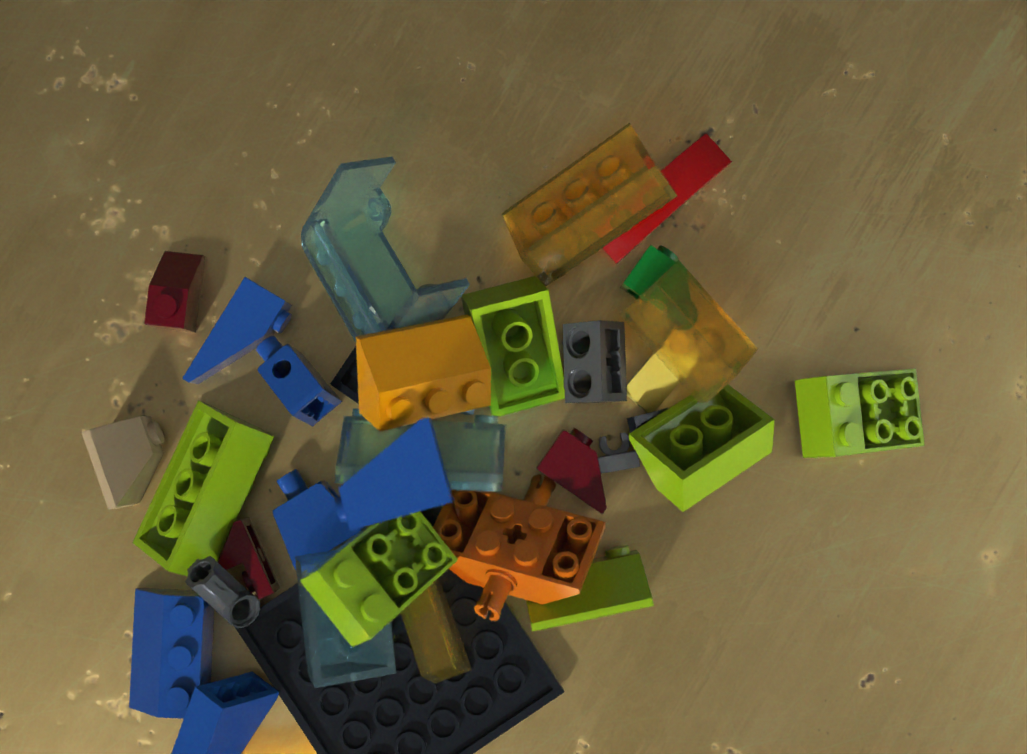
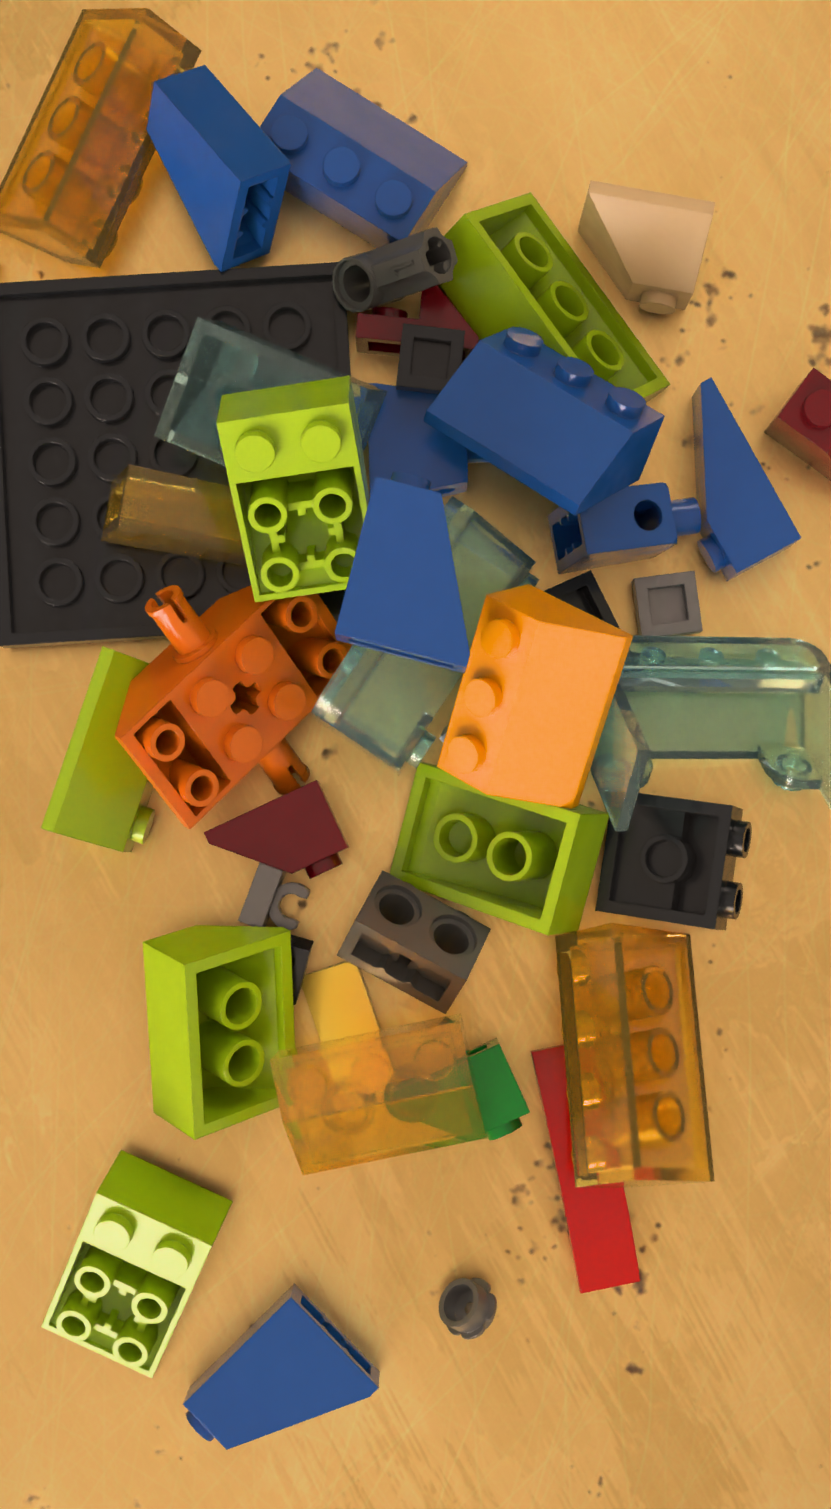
camera: 115 degrees right, 0 degrees up
none -> blue slope [183,1283,380,1450]
none -> black tile [396,323,465,394]
none -> blue slope [423,326,665,516]
none -> flat silver plate [439,1278,497,1340]
none -> black plate [595,790,752,930]
none -> flat silver plate [631,571,703,641]

